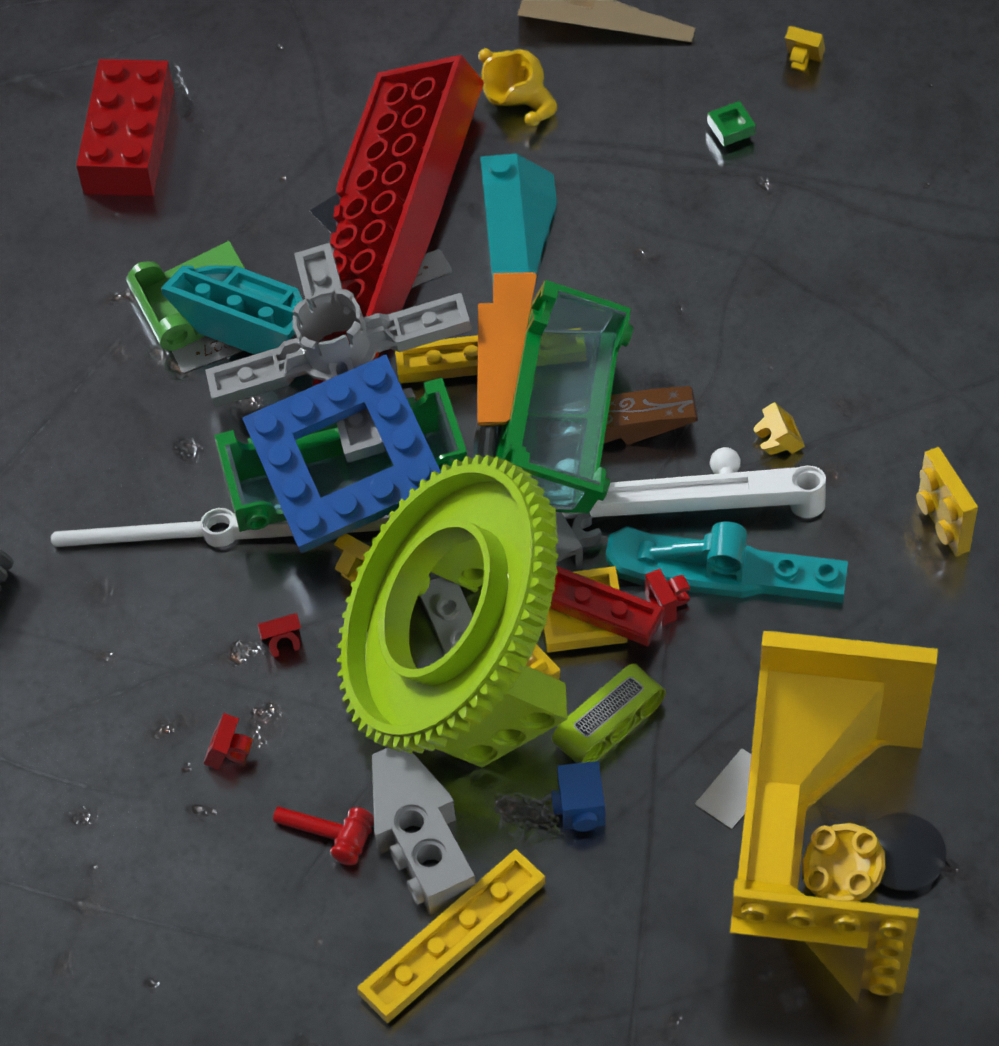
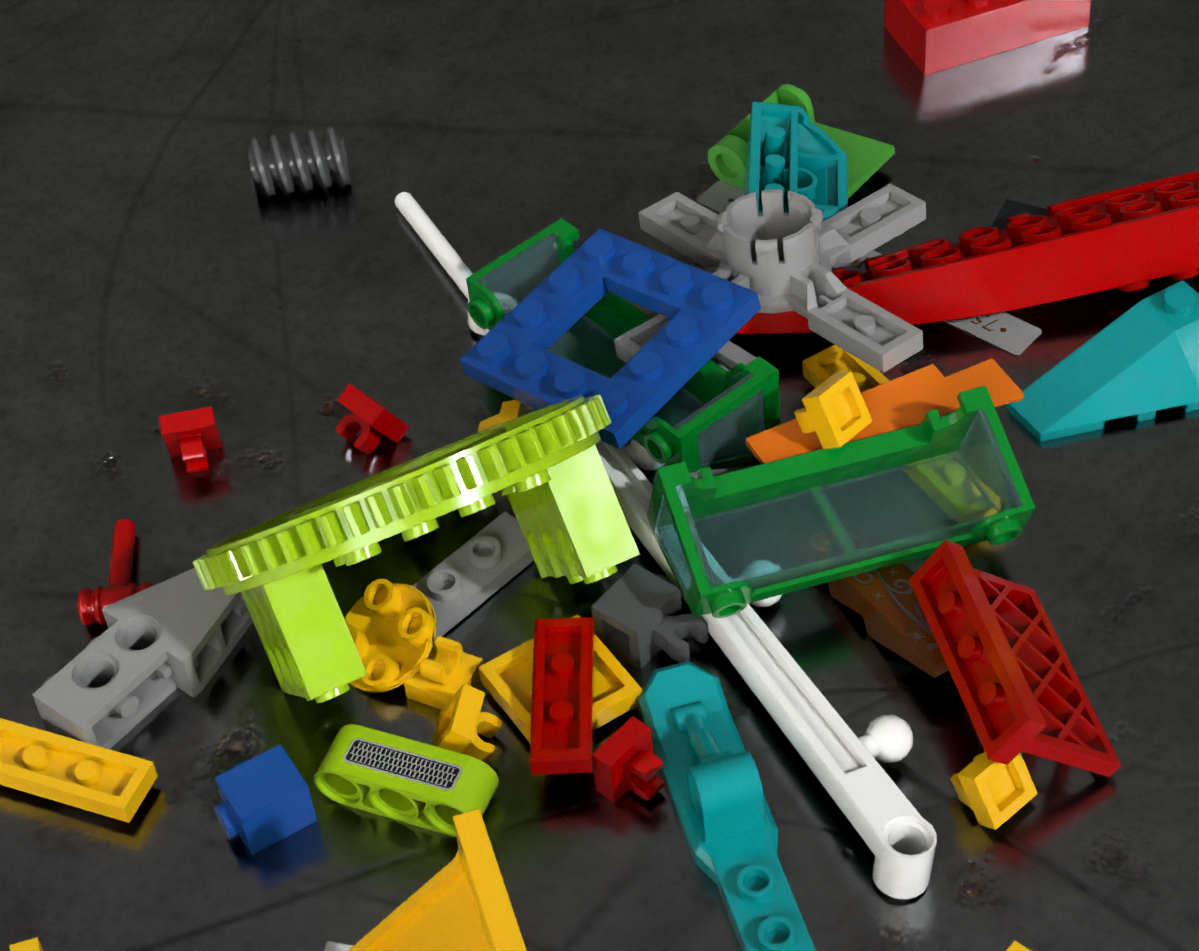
camera: 65 degrees right, 10 degrees down
none -> yellow tile [431,683,502,762]
none -> yellow tile [794,371,872,450]
none -> red fence [909,540,1122,777]

